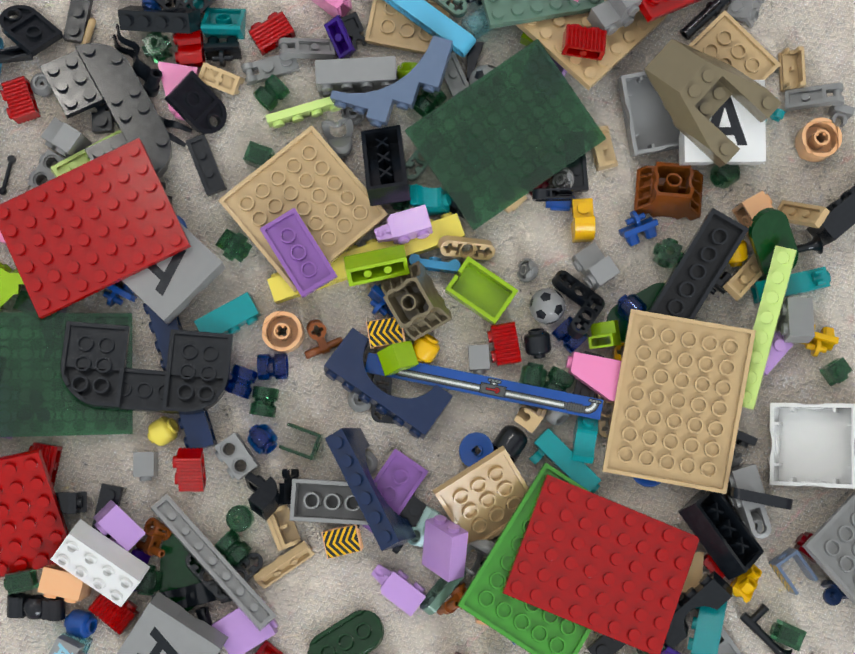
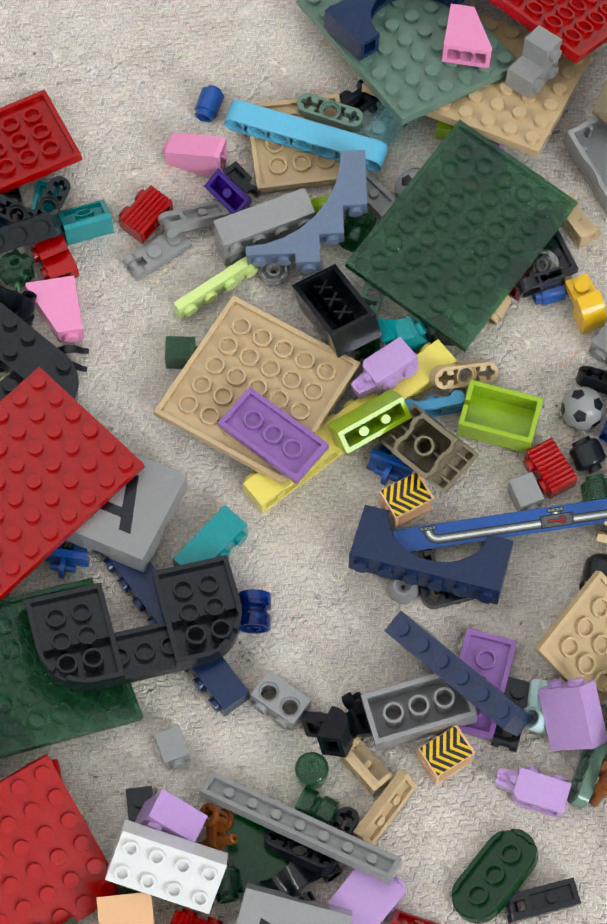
camera: 20 degrees left, 15 degrees down
black brick [55,491,87,514] -> none
light yellow head [147,416,179,446] -> none
black tile [165,70,227,134] -> none
red brick [172,448,207,492] -> none
black plate [186,134,226,197] -> none
tan hinge [198,62,245,96] -> none
black hips [203,36,242,67] -> none
clear green brick [215,229,253,262] -> none
clear blue head [247,424,278,454] -> none
clear green wheel [249,386,279,418] -> none
clear green wheel [252,74,290,112] -> none
clear blue wheel [257,353,289,380] -> none
light nougat brick [262,311,305,353] -> none
clear green piece [279,423,324,460] -> none
dark orange piece [304,319,343,359] -> none
light grey piece [322,117,354,158] -> none
lime piece [377,340,419,376] -> none
yellow head [412,334,440,363] -> none
blue piece [459,432,494,467] -> none
black piece [467,42,484,82] -> none
light grey plate [517,258,538,283] -> none
red brick [561,24,607,61] -> none

